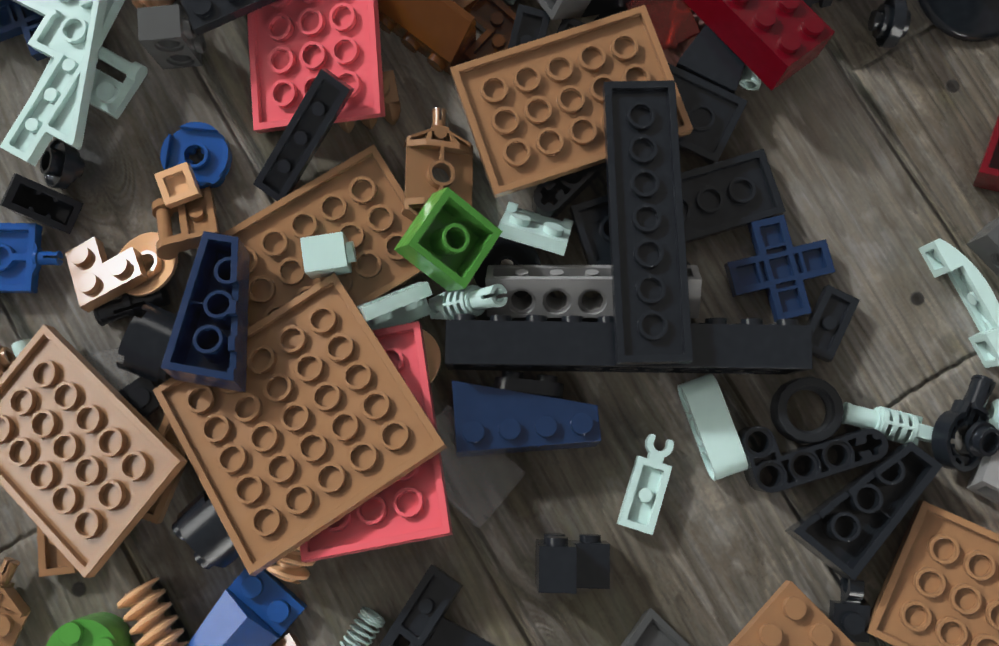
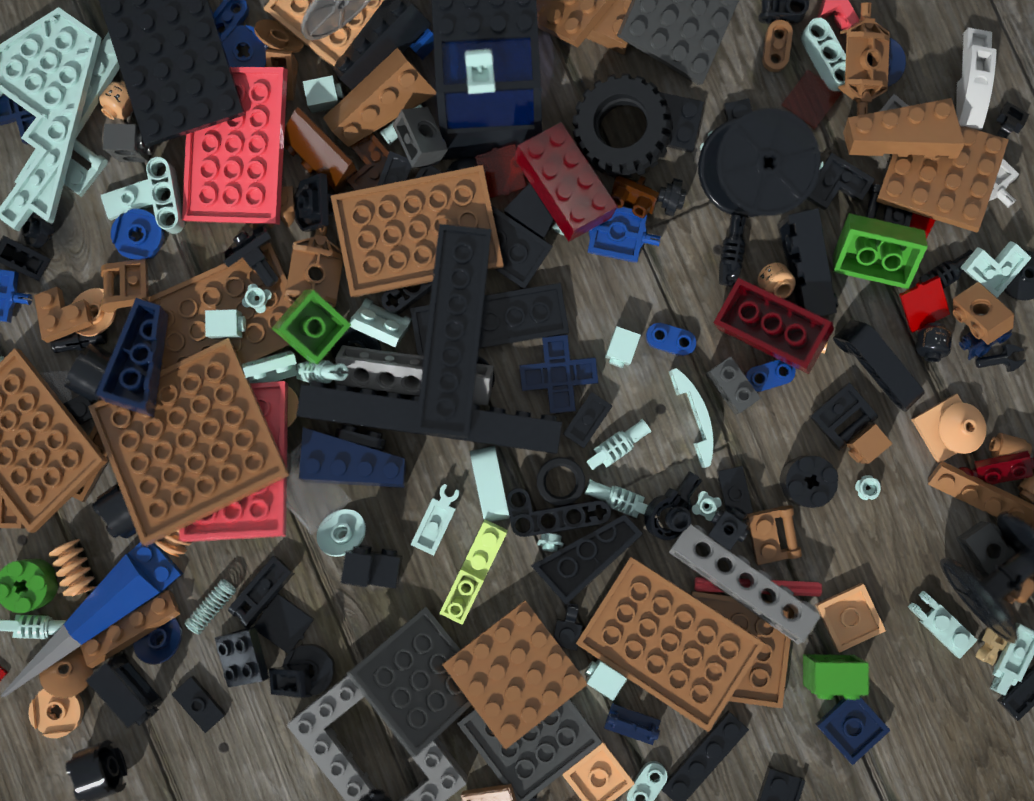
camera: 10 degrees right, 5 degrees up
light nougat plate [154,162,203,209] -> none
black plate [253,68,354,201] -> none
none -> light aqua plate [100,179,153,220]
none -> light aqua beam [146,157,185,234]
none -> black piece [222,225,279,287]
none -> light aqua plate [242,284,272,313]
none -> black piece [294,173,334,232]
none -> light aqua dish [317,509,366,557]
none -> yellowish green slope [439,519,508,625]
none -> light aqua plate [537,533,564,552]
none -> blue plate [587,207,661,263]
none -> light aqua hinge [587,419,651,470]
none -> light aqua brick [605,326,641,368]
none -> reddish brown hips [611,175,660,218]
none -> blue plate [646,323,696,356]
none -> black hinge [719,215,747,287]

